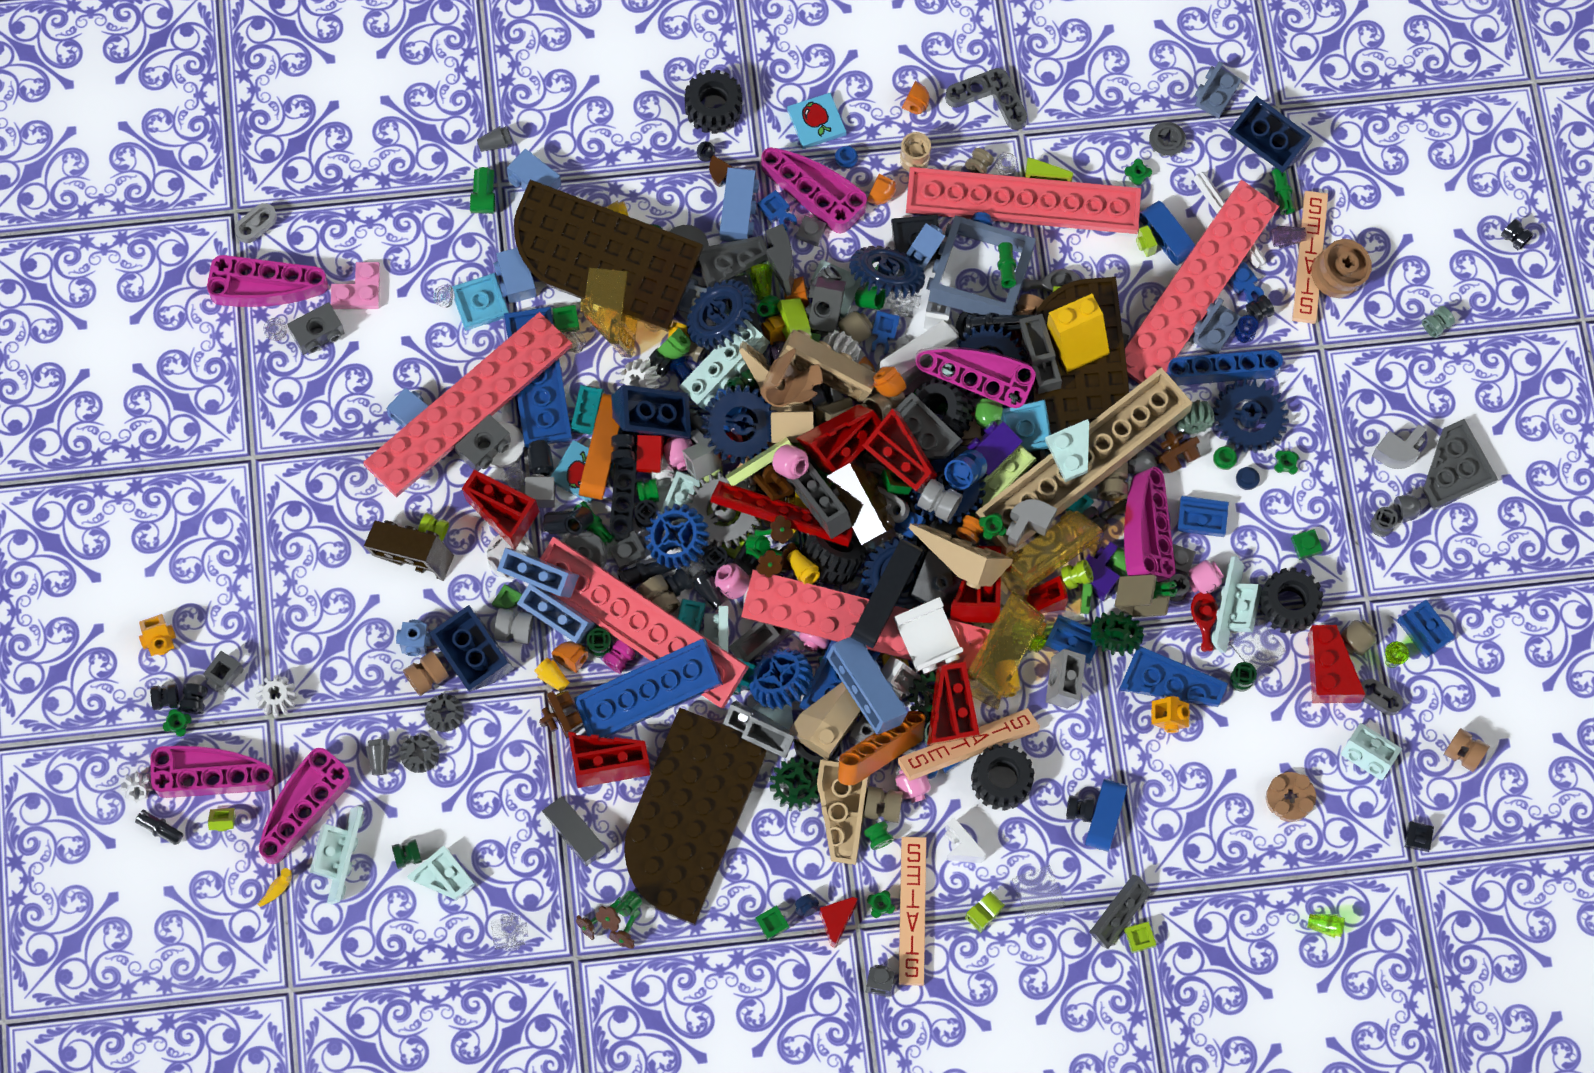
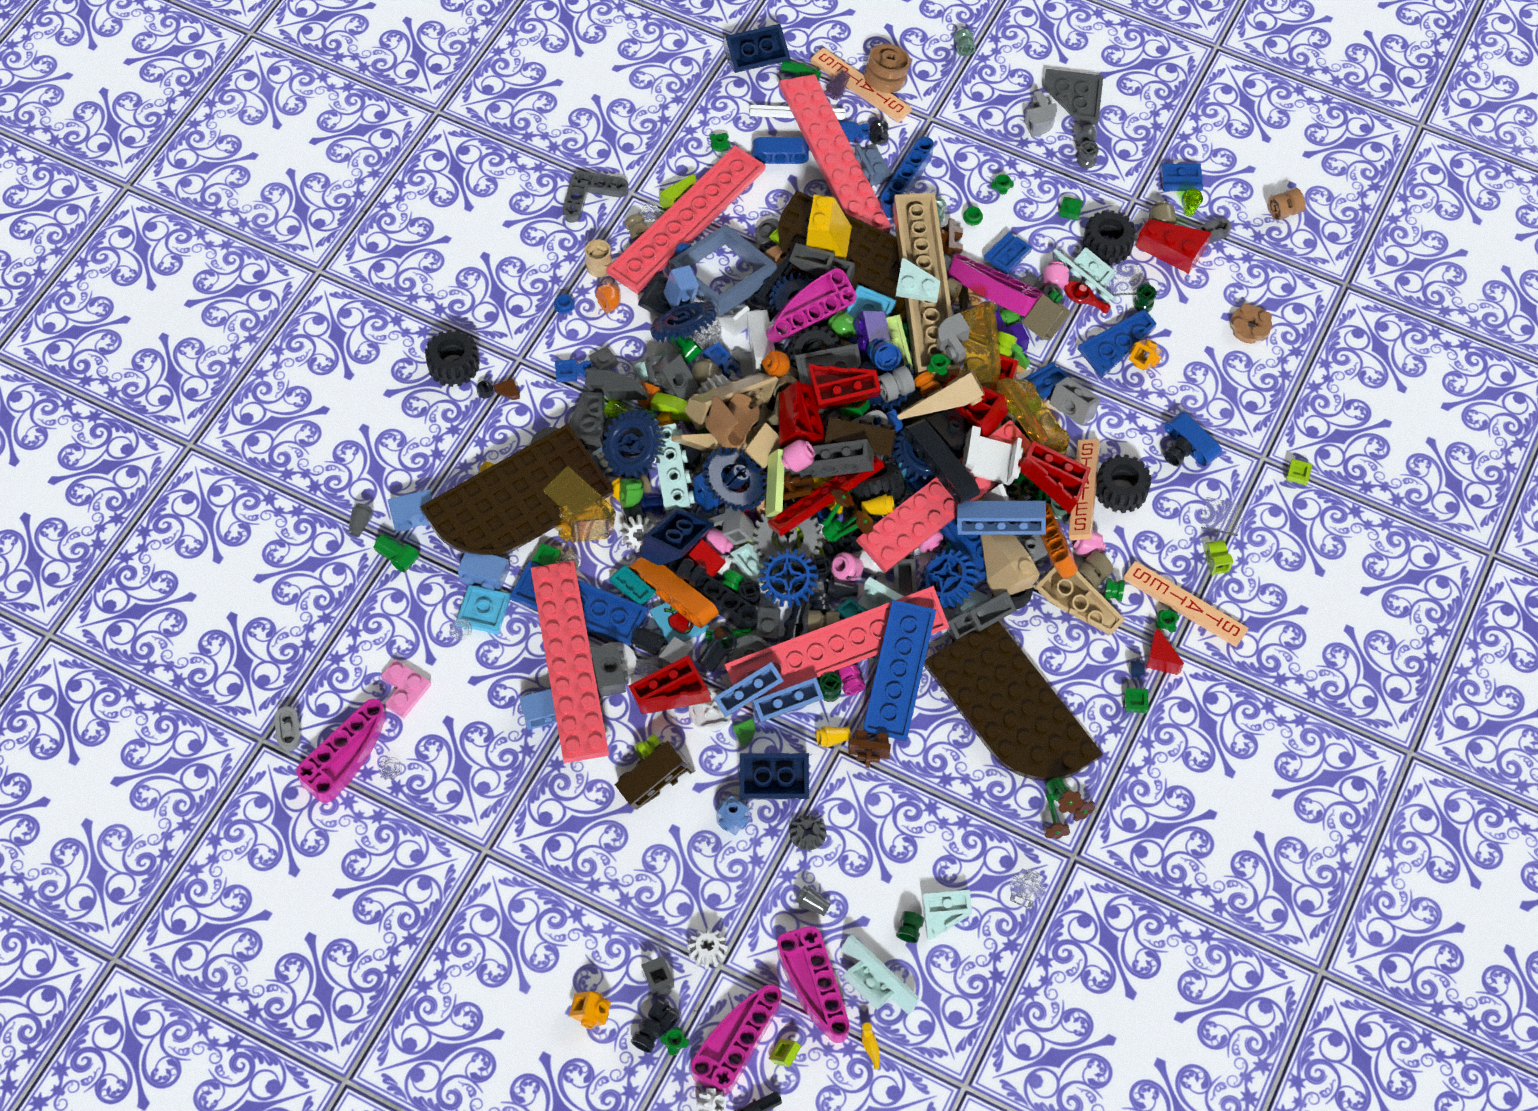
camera: 55 degrees left, 10 degrees down
dark grey brick [287,302,345,355] -> none
dark grey gear [400,734,440,773] -> none
medium nougat wheel [403,651,449,696] -> none
light grey wheel [494,608,534,645] -> none
dark grey slope [542,796,606,866] -> none
orange piece [551,641,588,673] -> none
red wedge [568,732,651,788] -> none
medium blue brick [720,168,760,242] -> none
dark green wheel [727,369,760,393] -> none
dark pink beam [761,147,867,234] -> none
dark green gear [770,757,819,812] -> none
medium azure tile [787,93,846,149] -> none
dark grey brick [865,965,895,998] -> none
orange piece [902,81,930,115] -> none
white slope [945,817,986,863] -> none
green pin [997,242,1017,288] -> none
dark grey plate [1089,874,1152,949] -> none
dark green gear [1091,611,1144,656] -> none
lime plate [1136,225,1158,257] -> none
dark grey gear [1149,122,1186,157] -> none
sand blue bracket [1195,61,1242,118] -> none
dark blue gear [1212,378,1289,453] -> none
clear blue bush [1234,315,1259,343] -> none
dark blue plate [1236,467,1260,490] -> none
clear neon green cone [1307,913,1345,938] -> none
light aqua bracket [1341,723,1402,780] -> none
black tile [1404,821,1434,852] -> none

